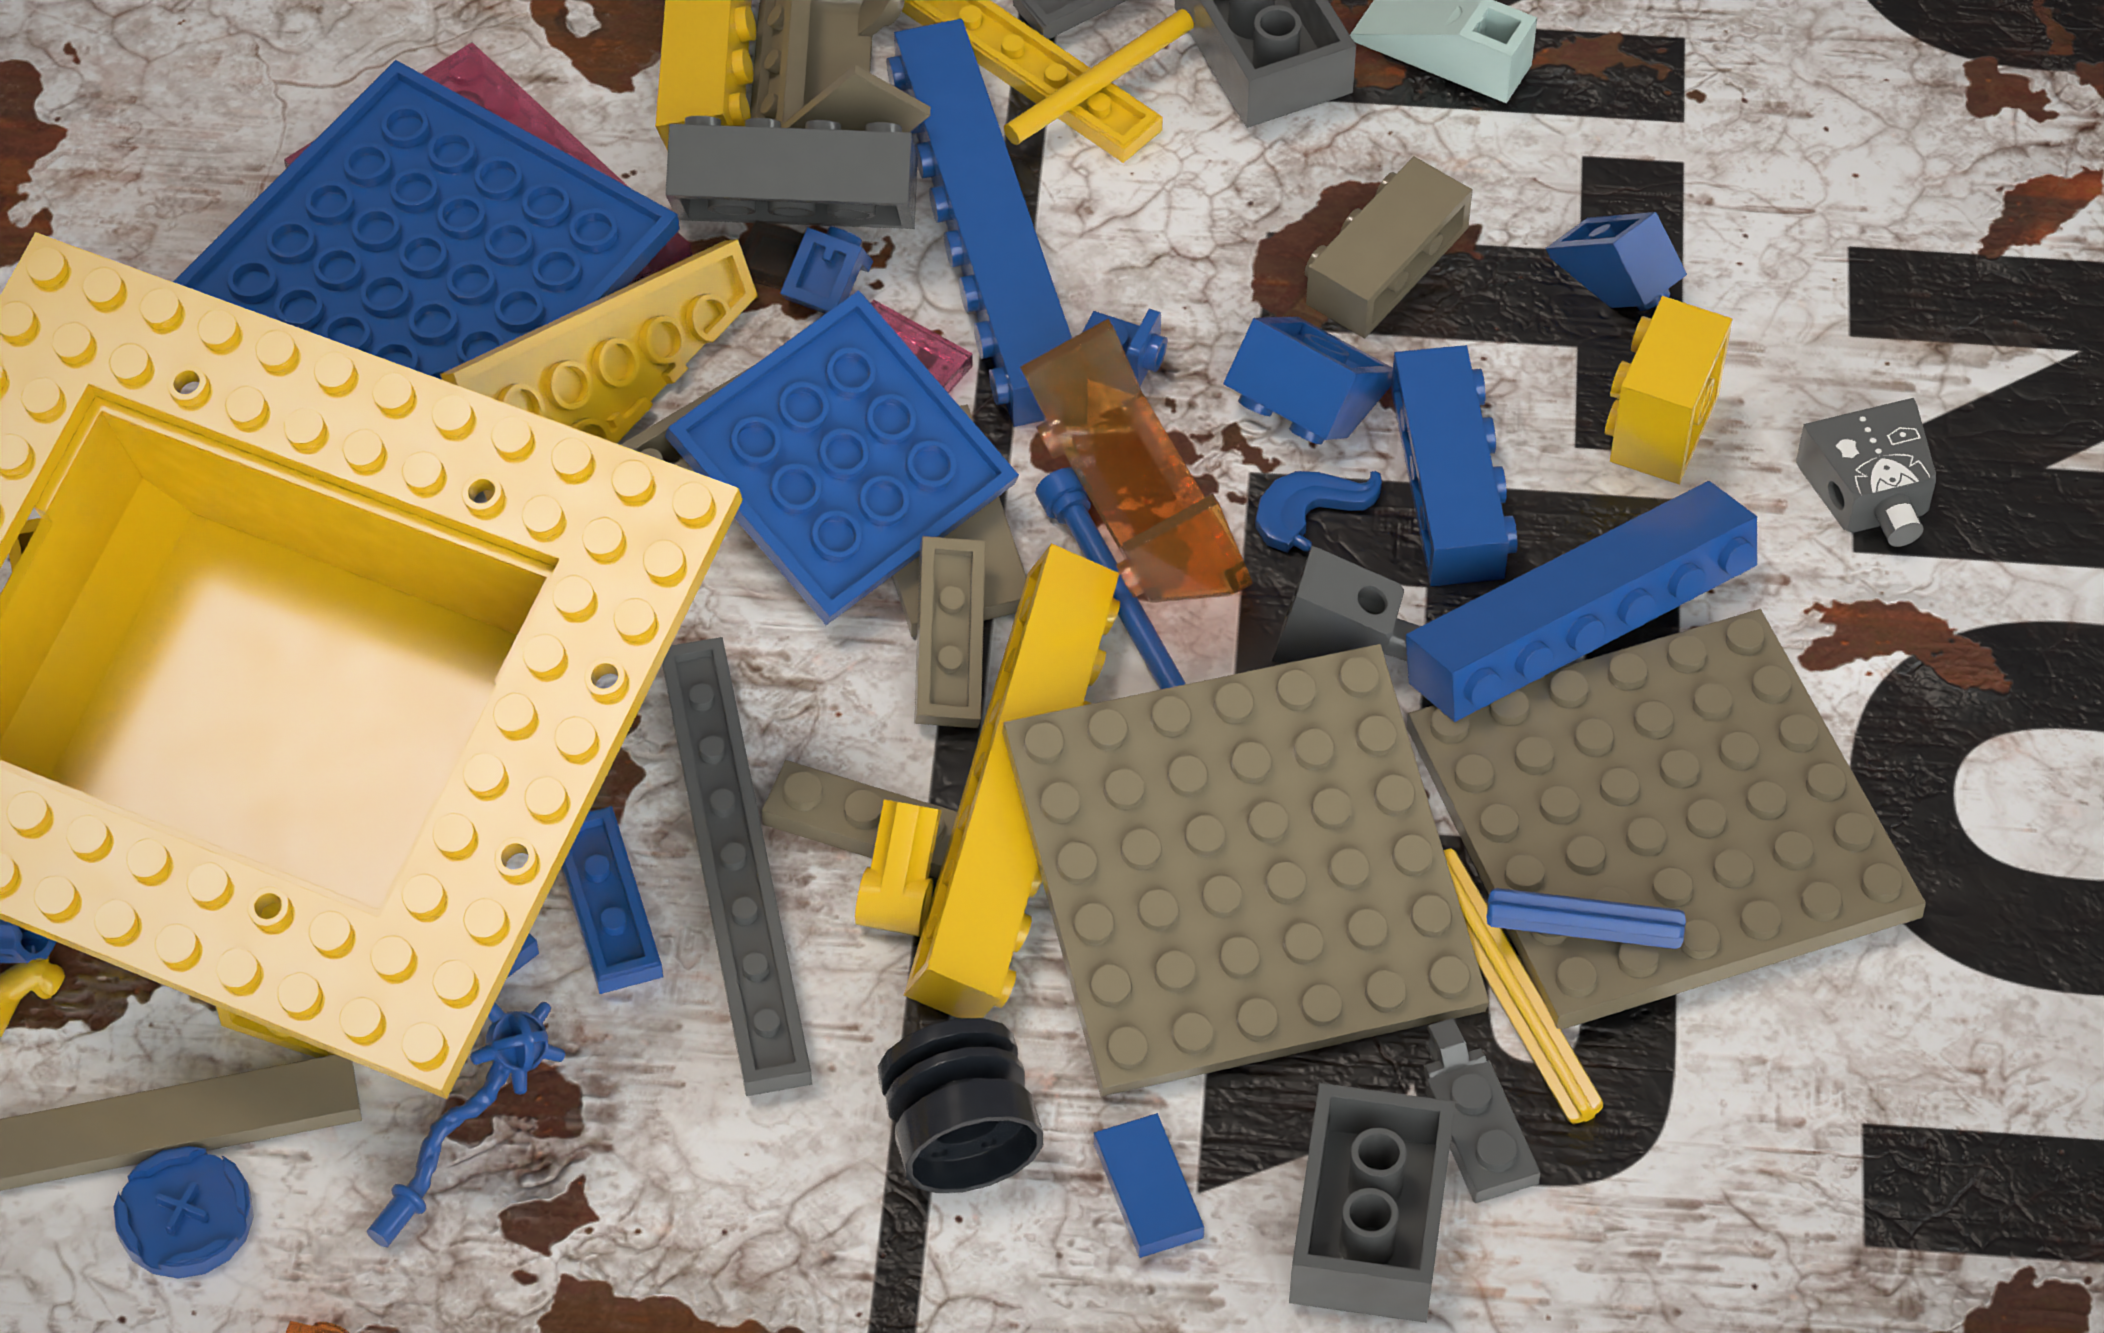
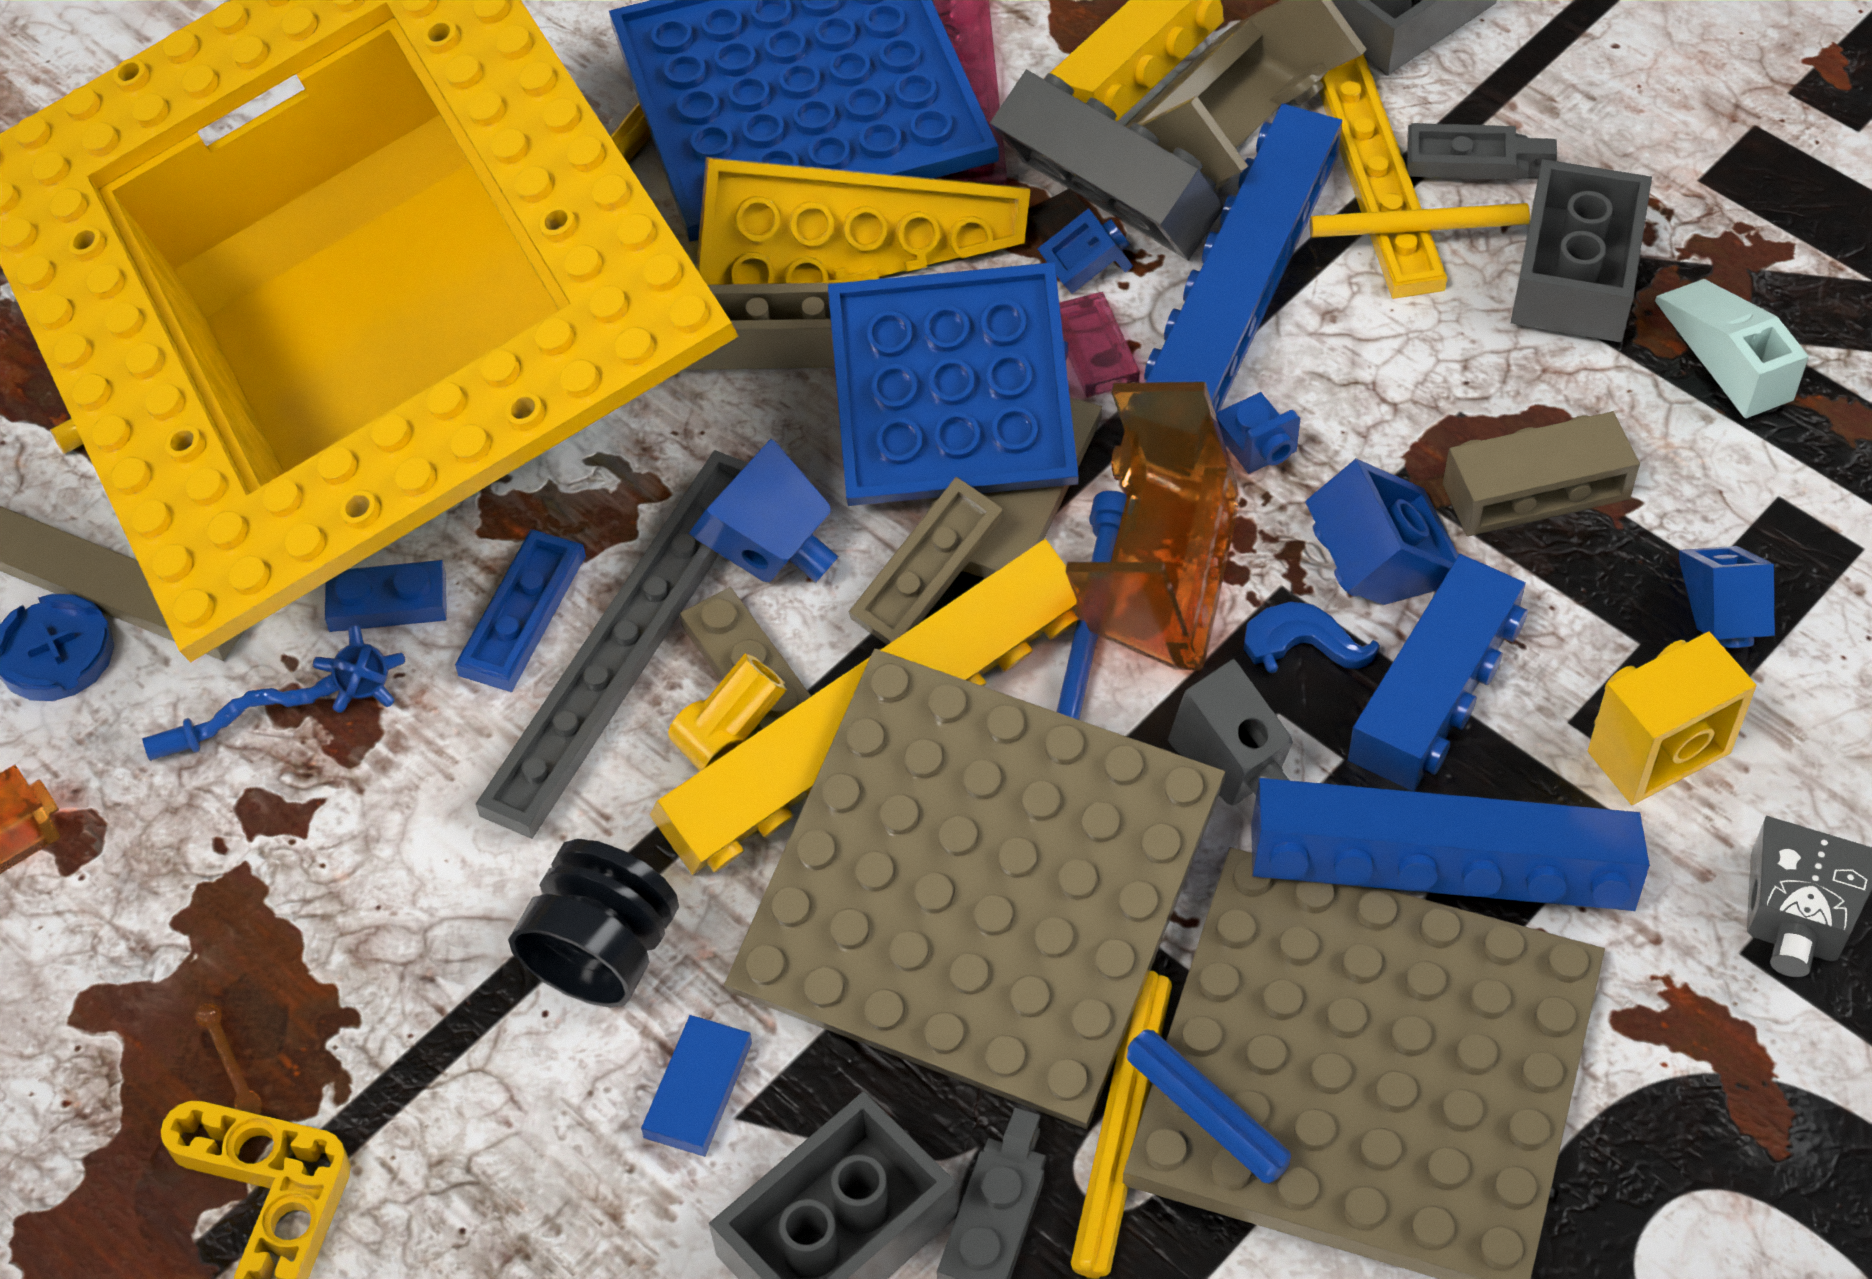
camera: 40 degrees right, 0 degrees up
none -> blue torso [689,439,839,583]

